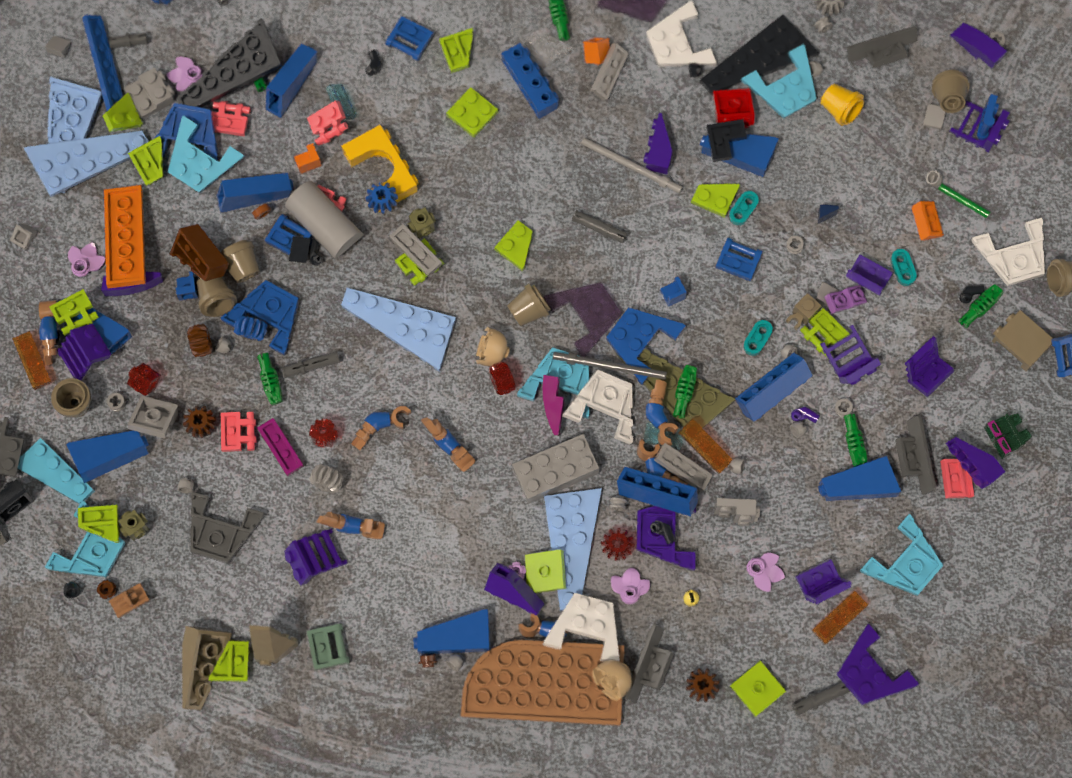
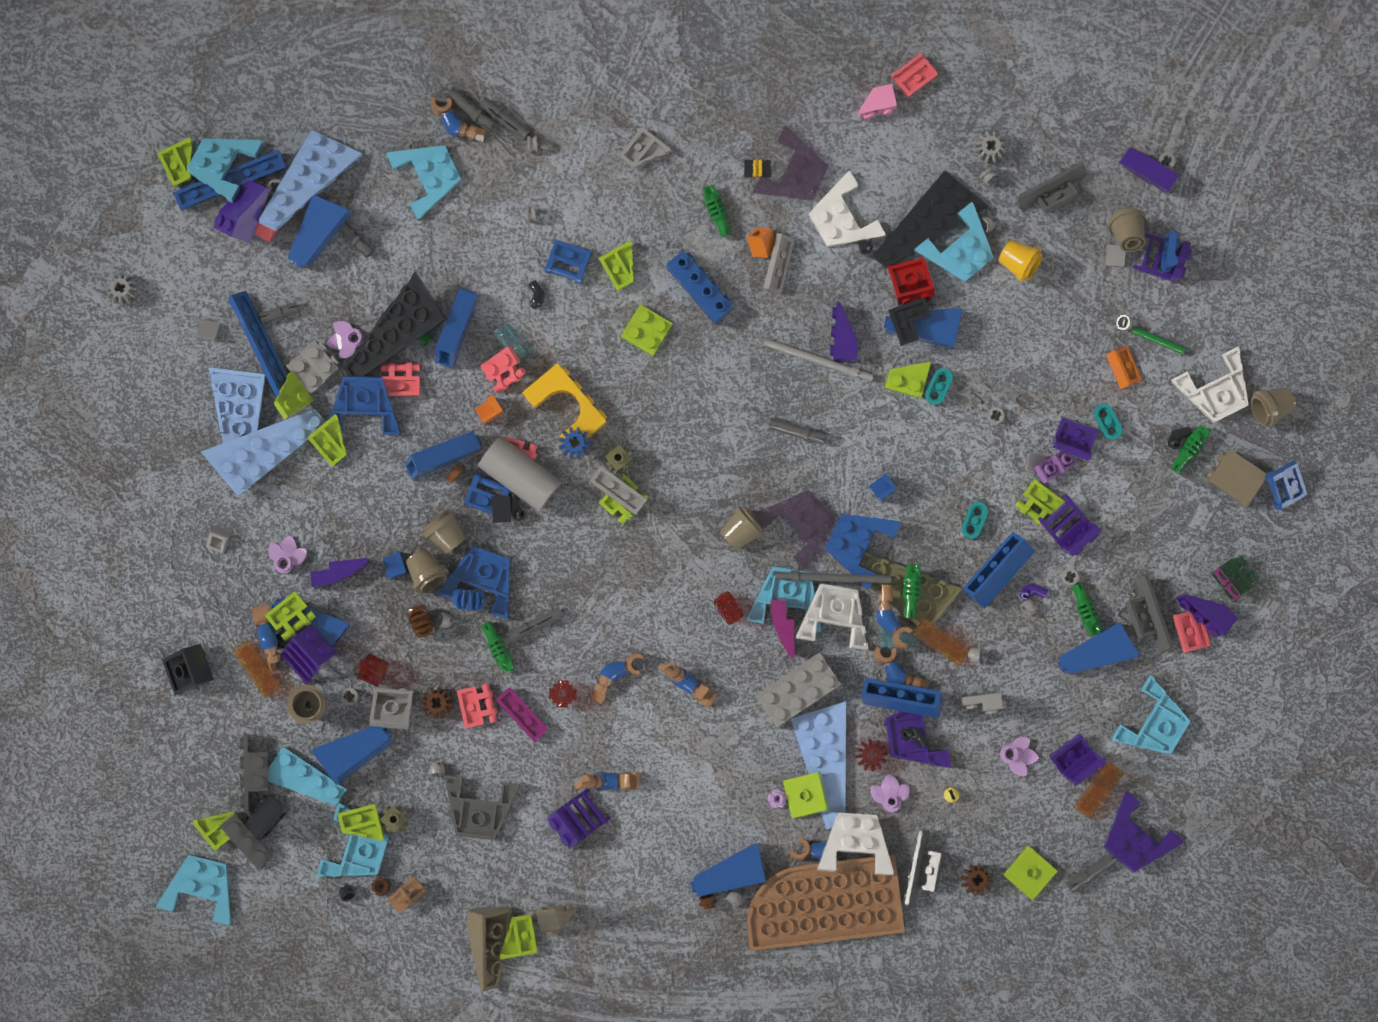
camera: 10 degrees left, 10 degrees up
orange plate [104,185,146,289] -> none
medium azure wing [168,116,245,193] -> none
reddish brown wedge [169,224,229,281] -> none
sand green plate [307,624,350,671] -> none
light grey gear [310,464,344,493] -> none
light blue wing [341,288,456,372] -> none
tan cylinder [476,327,510,367] -> none
dark purple slope [484,563,545,616] -> none
lime wing [494,220,533,271] -> none
tan cylinder [592,660,632,701] -> none
light grey bush [609,498,627,511] -> none
light grey plate [654,443,712,492] -> none
blue plate [715,238,763,281] -> none
light grey hinge [780,344,797,359] -> none
dark tan brick [786,293,821,331] -> none
dark blue slope [817,204,839,224] -> none
dark purple plate [905,336,954,397] -> none

